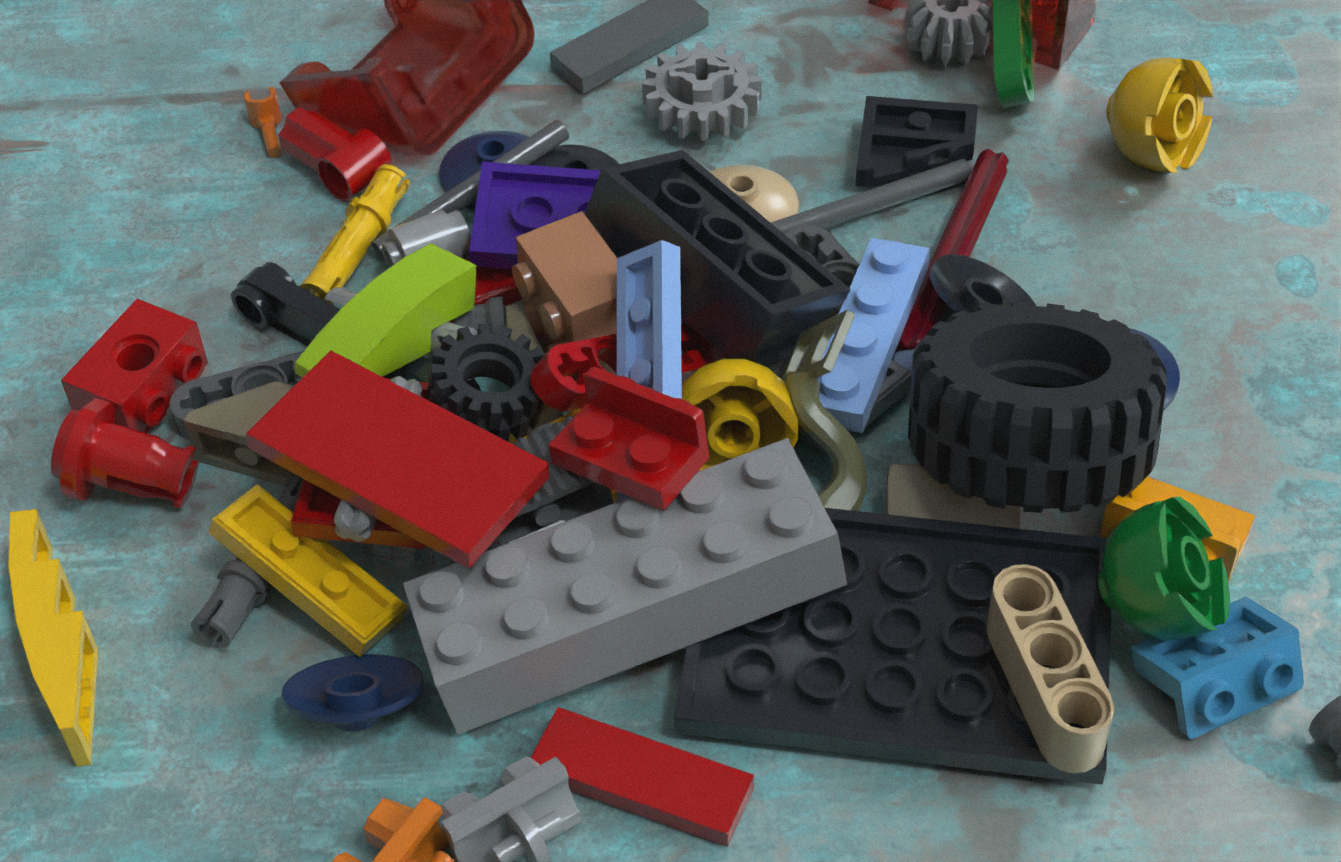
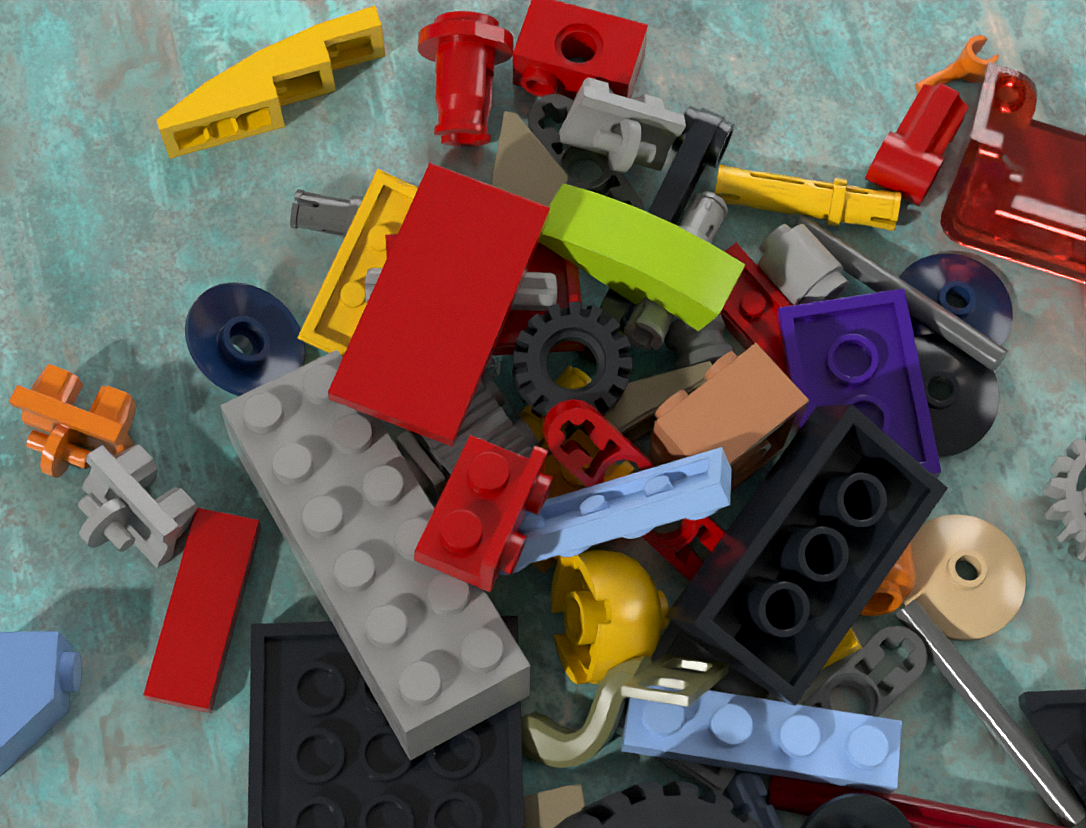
camera: 75 degrees right, 20 degrees up
none -> light grey hips [559,77,686,174]

